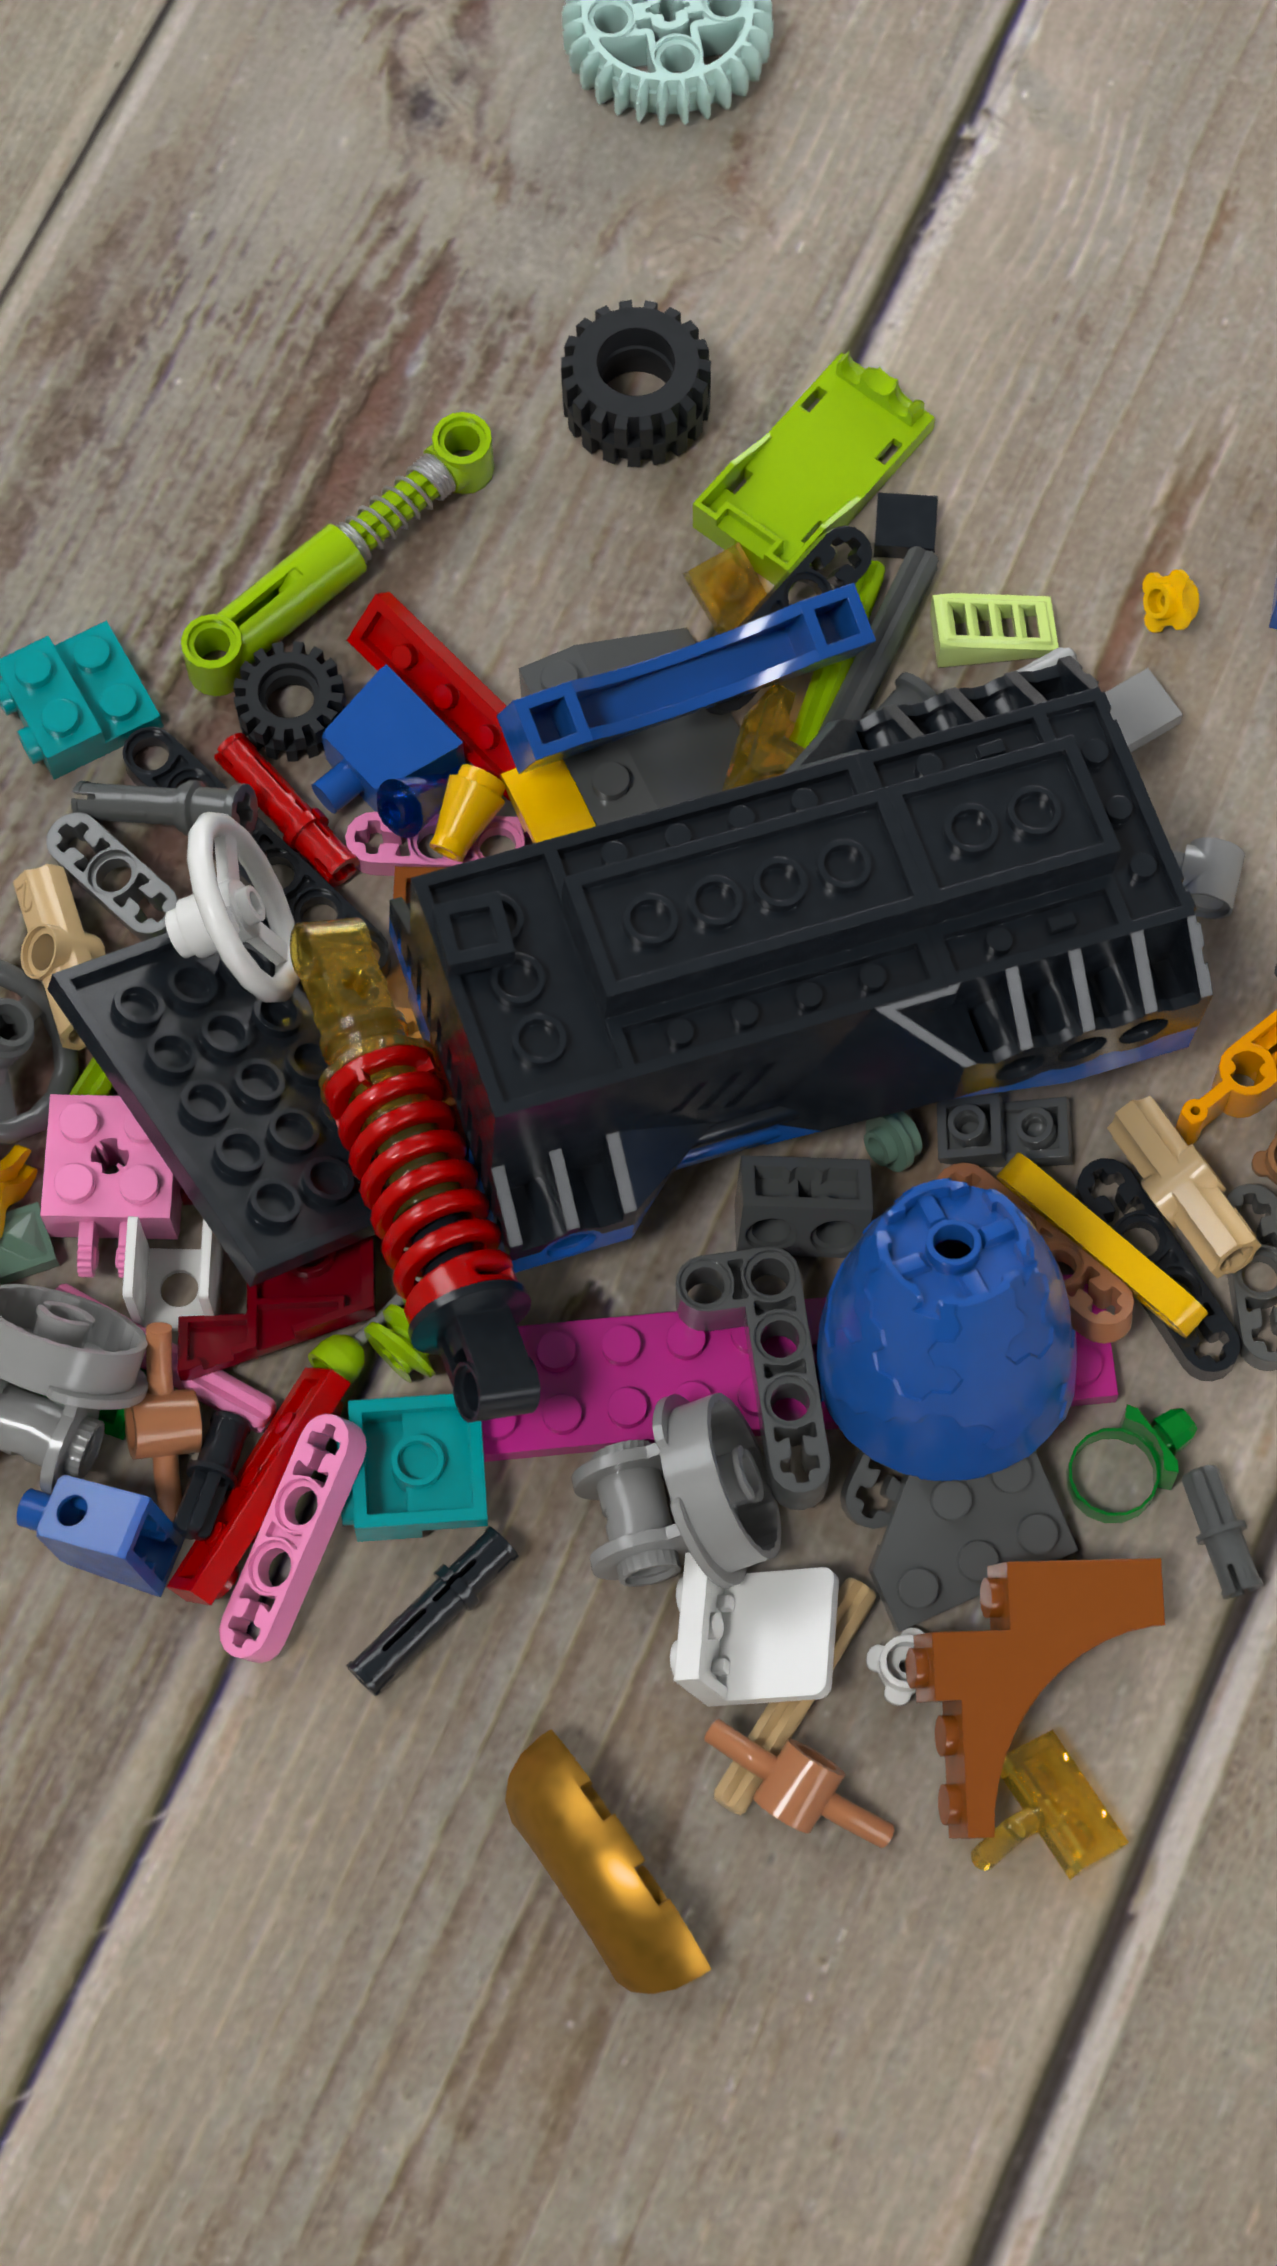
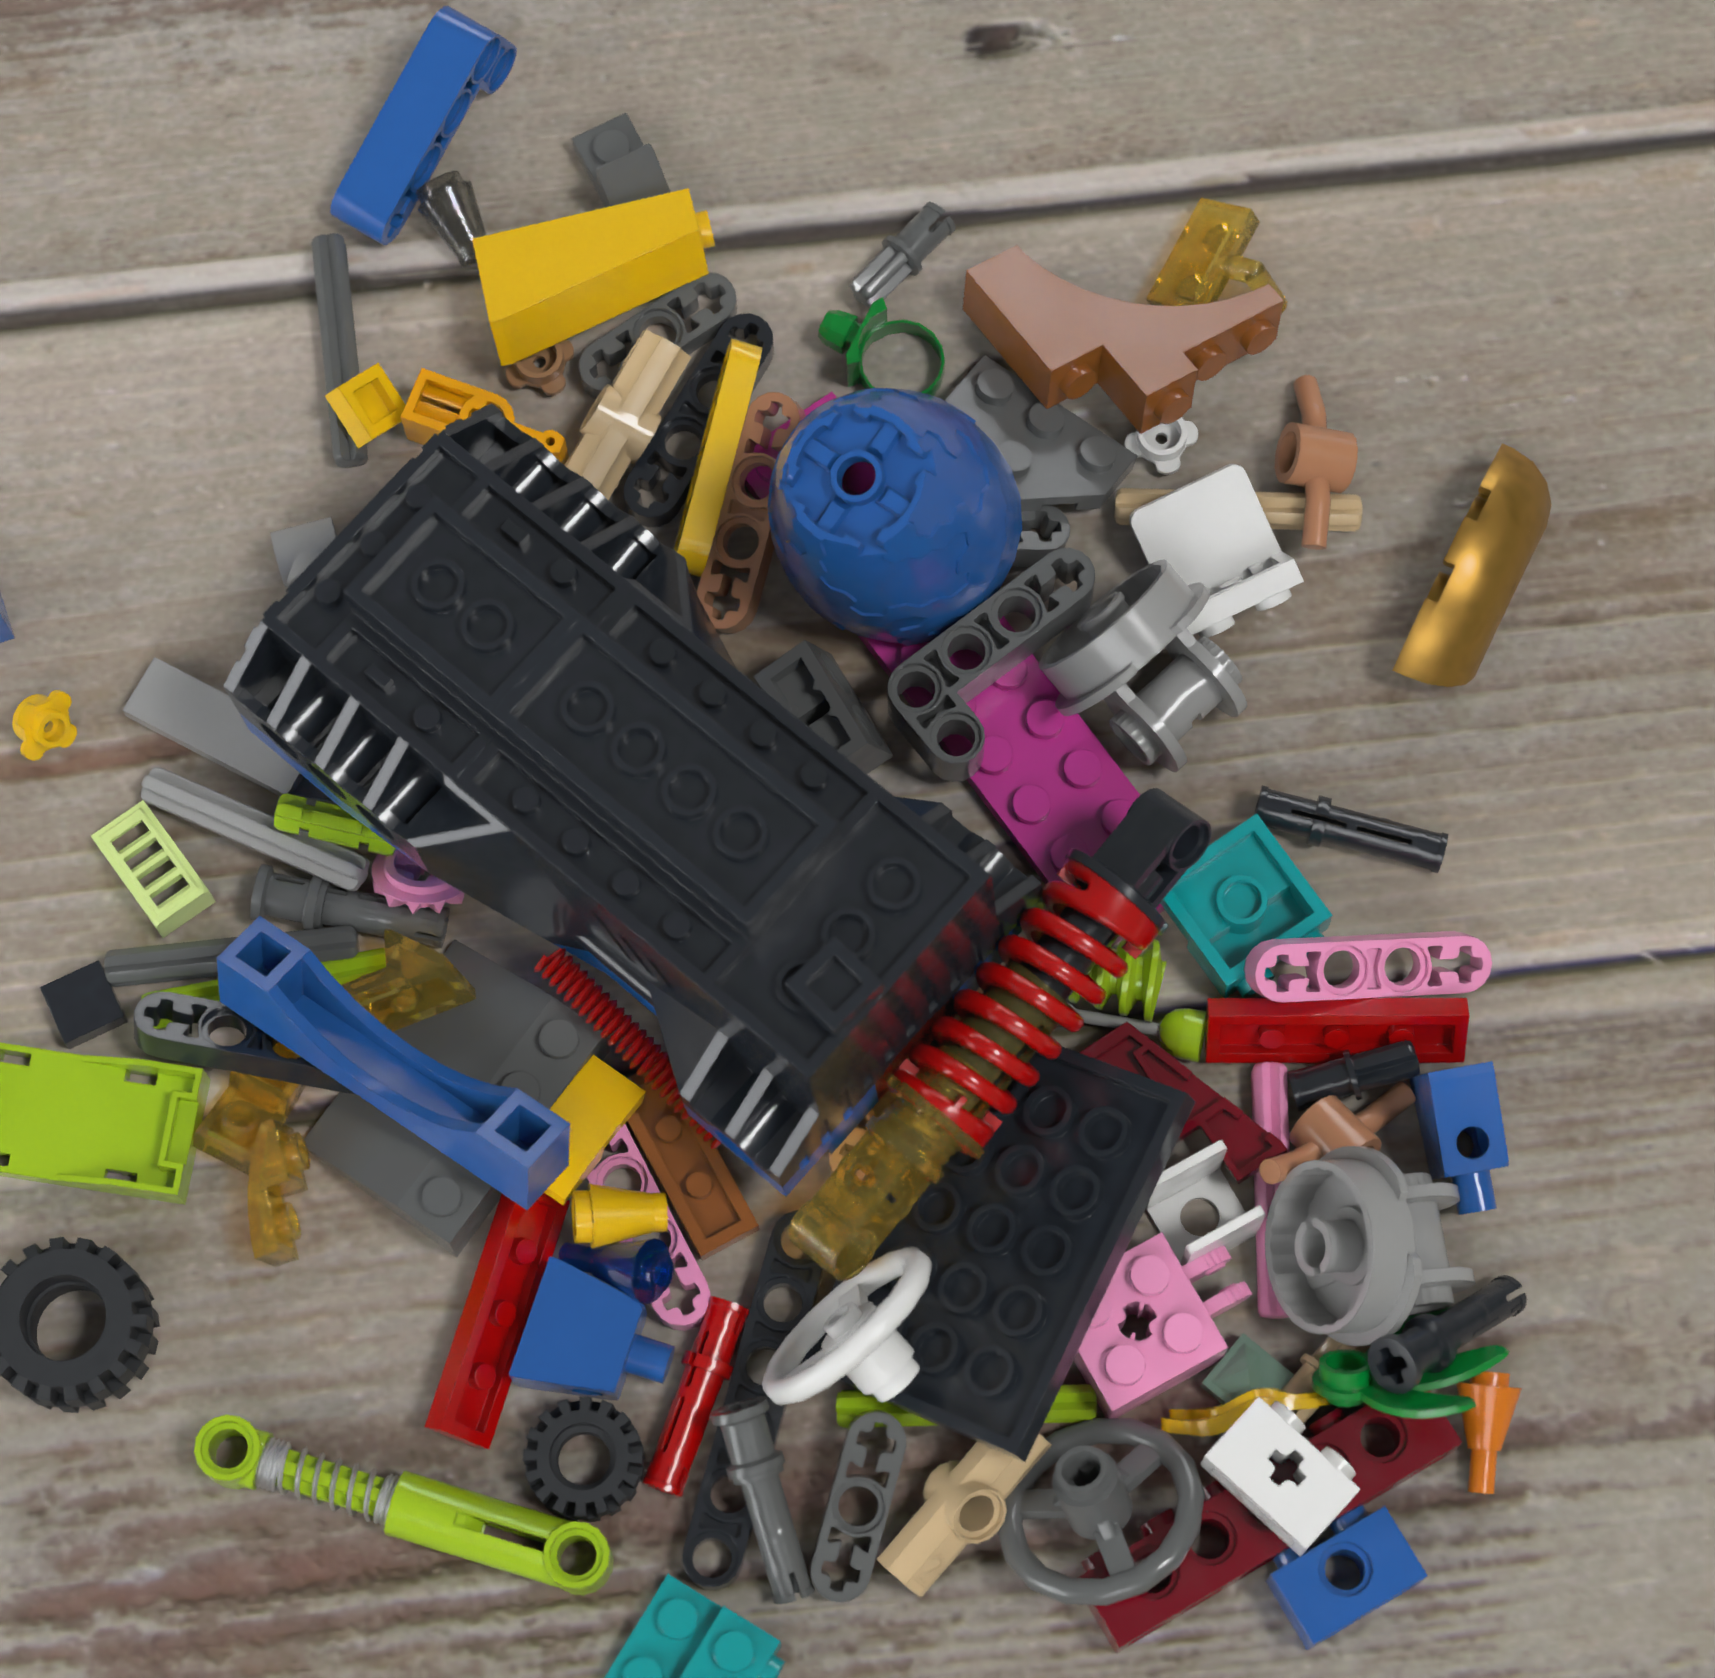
camera: 120 degrees left, 5 degrees up
none -> clear yellow slope [248,1119,310,1267]

